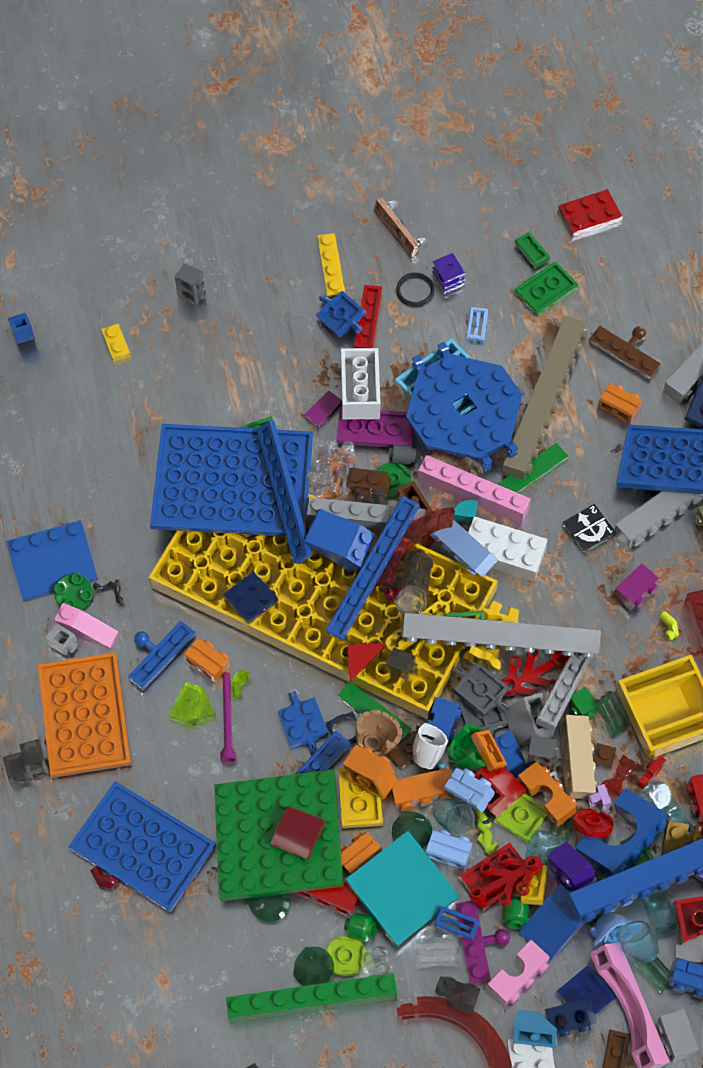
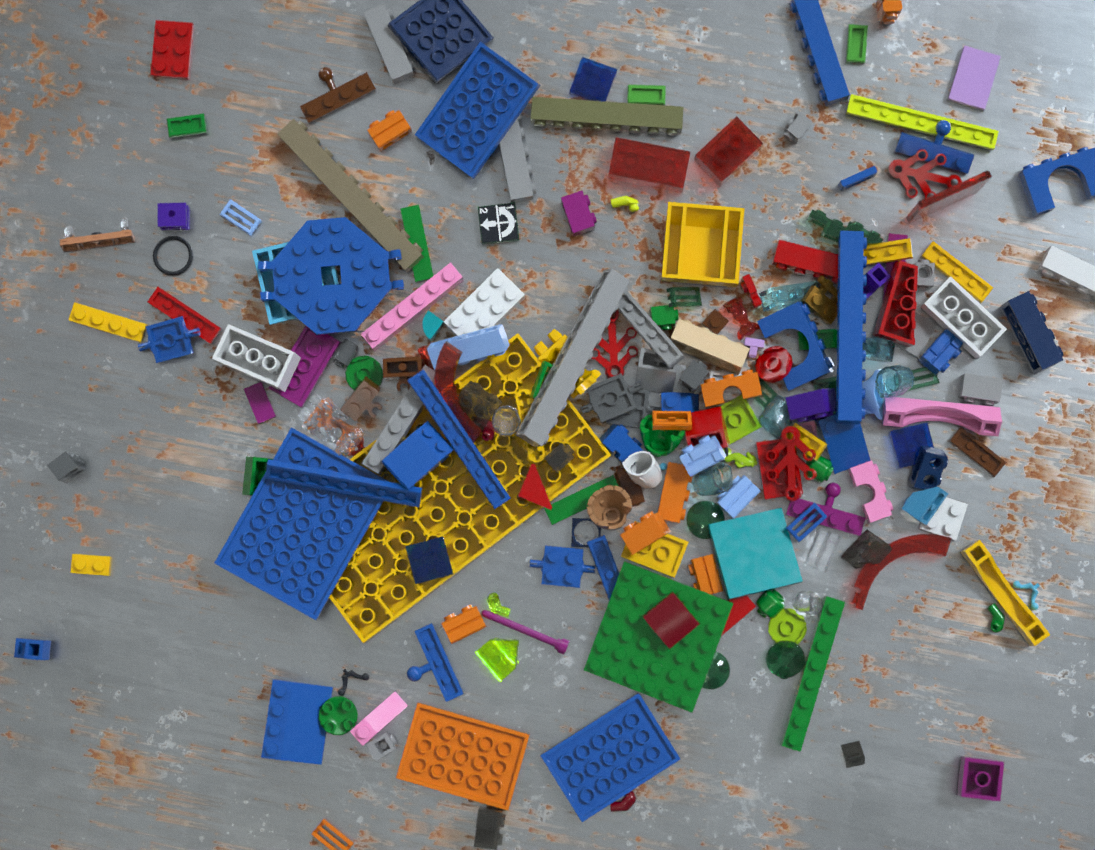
camera: 60 degrees left, 20 degrees up
green tile [514,261,579,316] -> none

